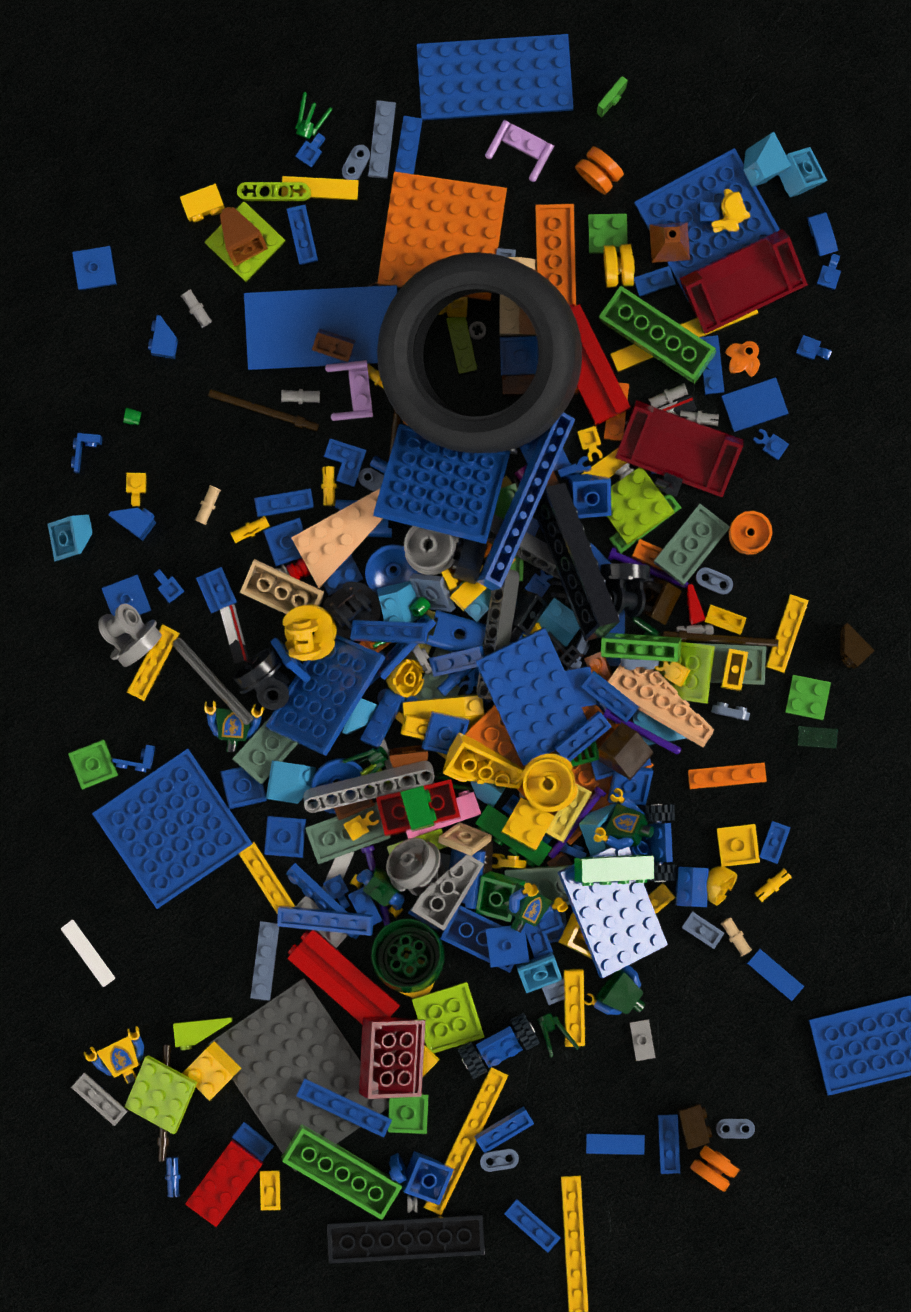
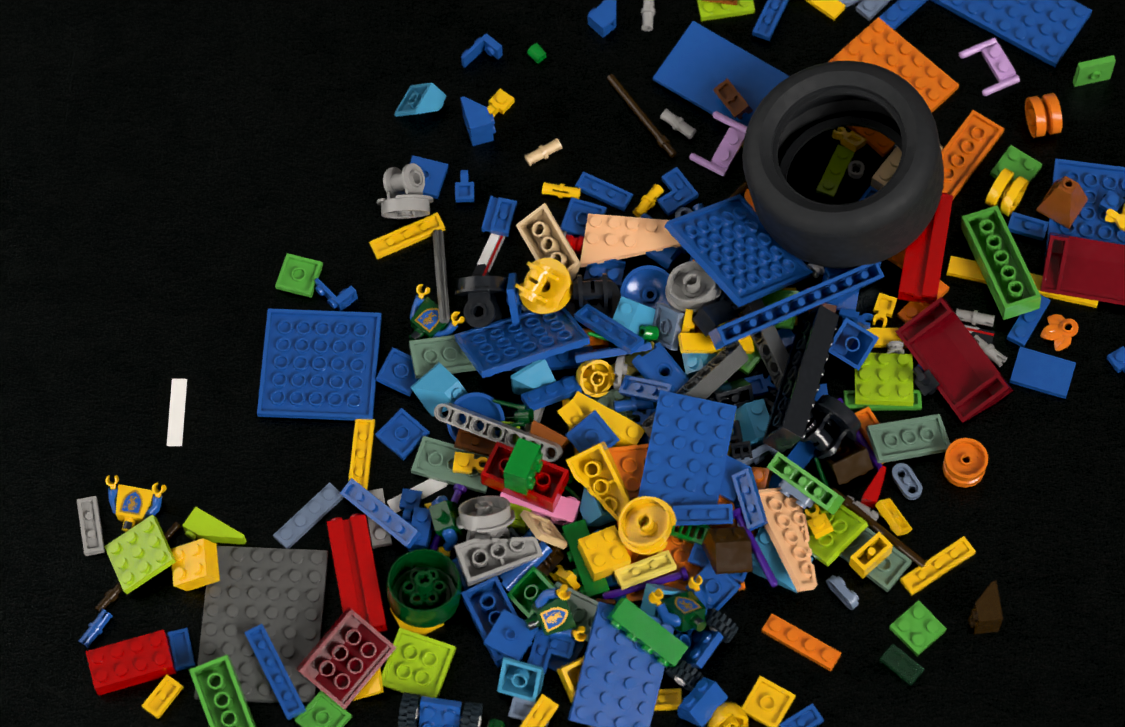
camera: 40 degrees right, 20 degrees down
blue plate [286,863,360,940] -> none
blue plate [753,429,789,460] -> none

